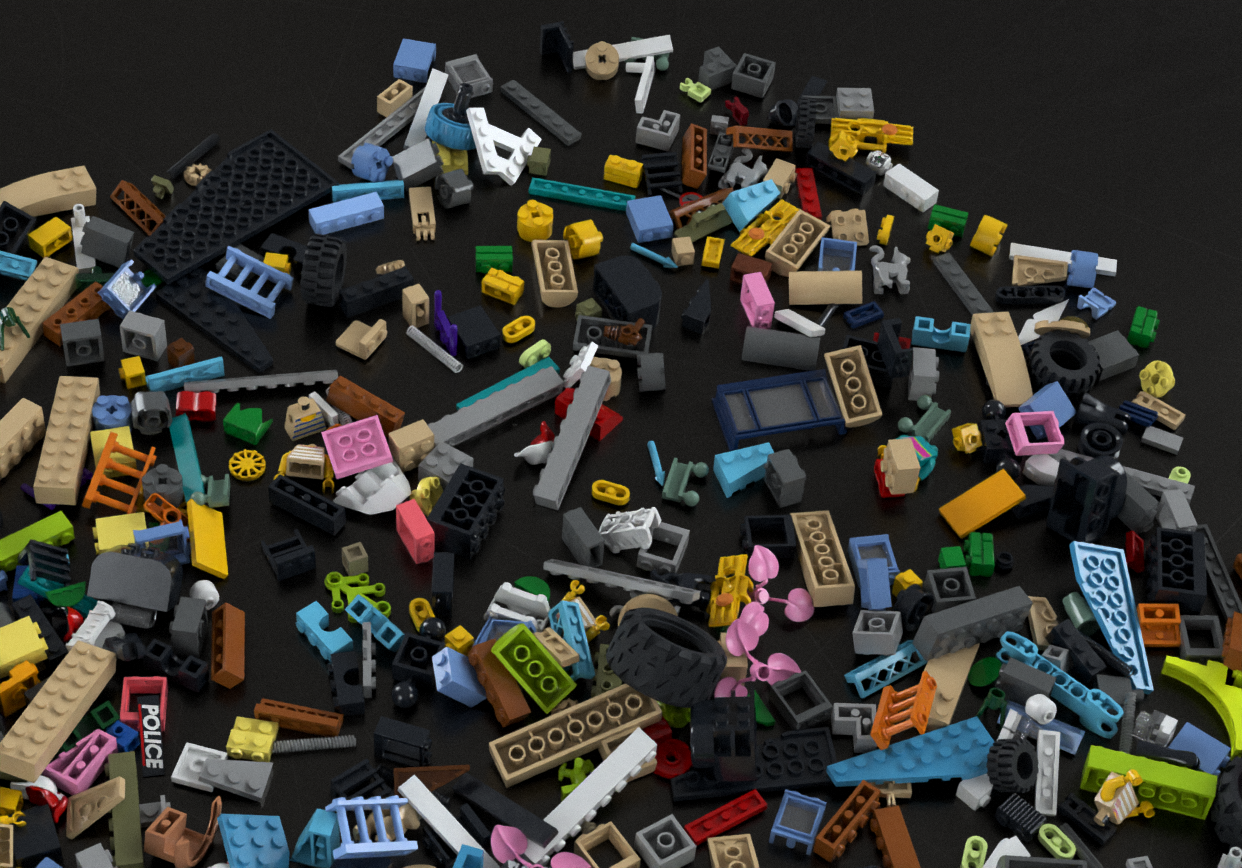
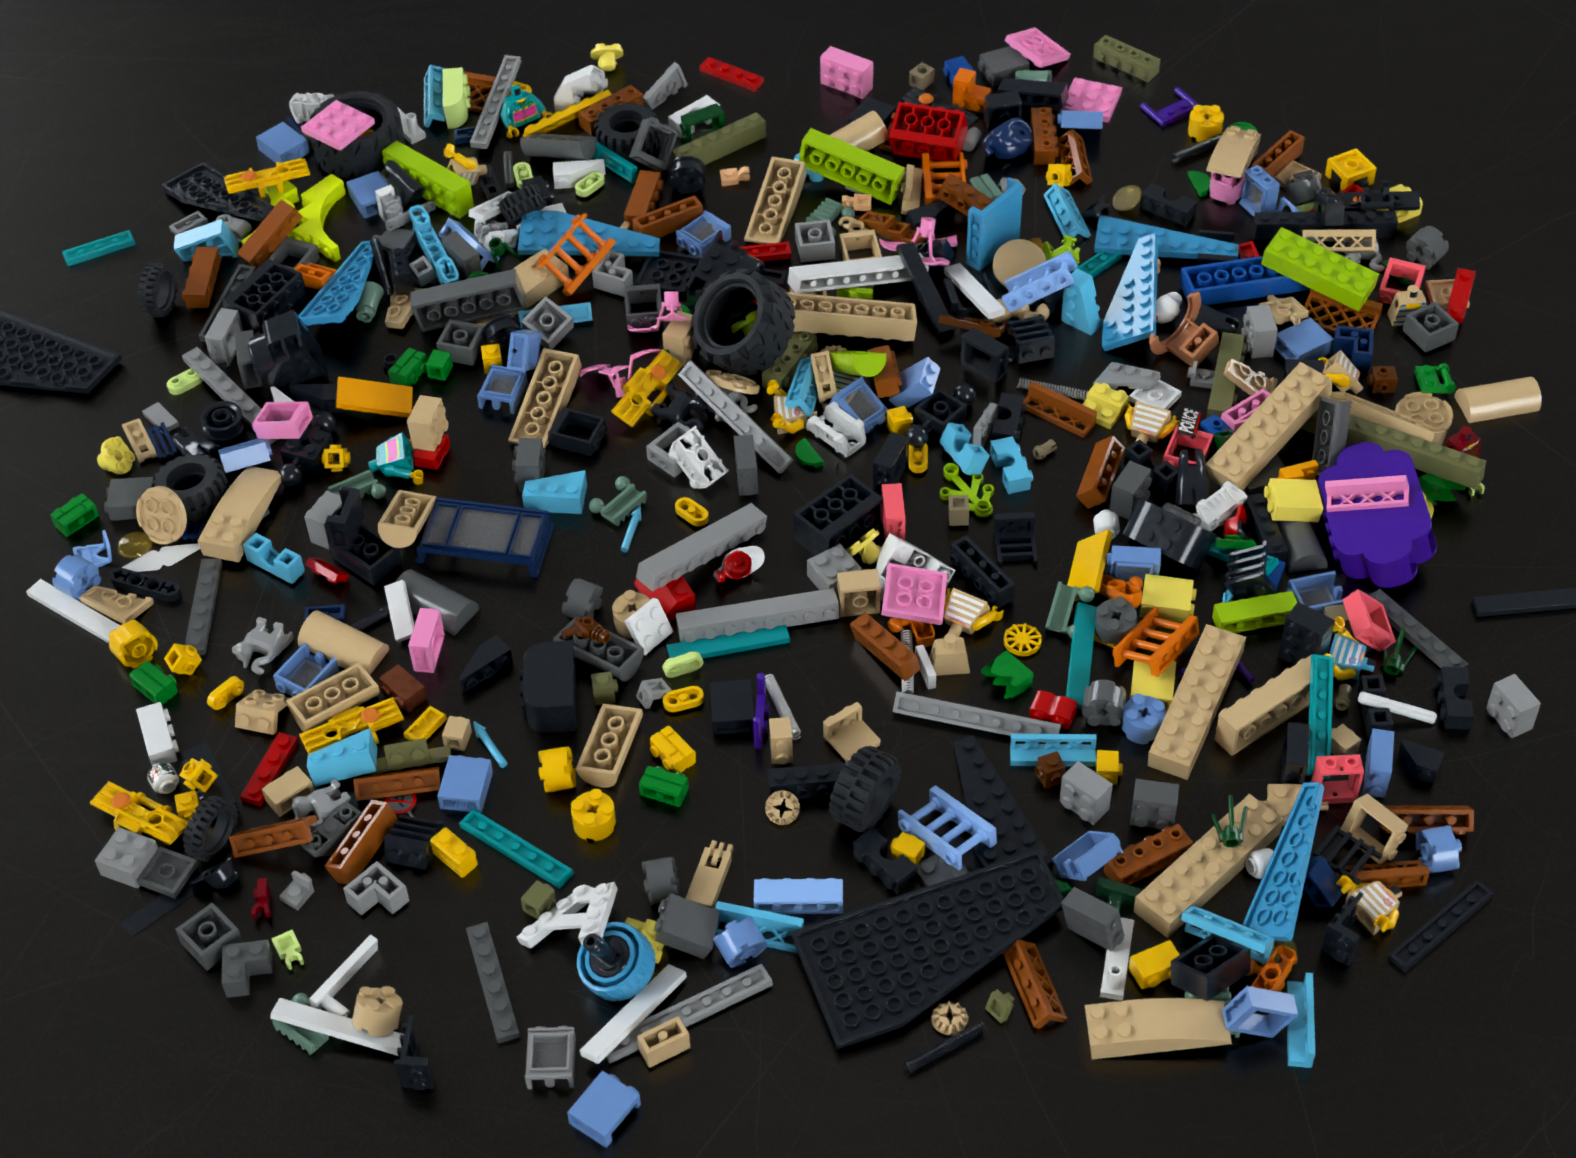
camera: 150 degrees left, 0 degrees up
white head [1025,694,1057,725] -> none
none -> light grey bracket [636,678,672,709]
none -> dark tan pin [1032,439,1057,460]
none -> torso [1124,401,1180,444]

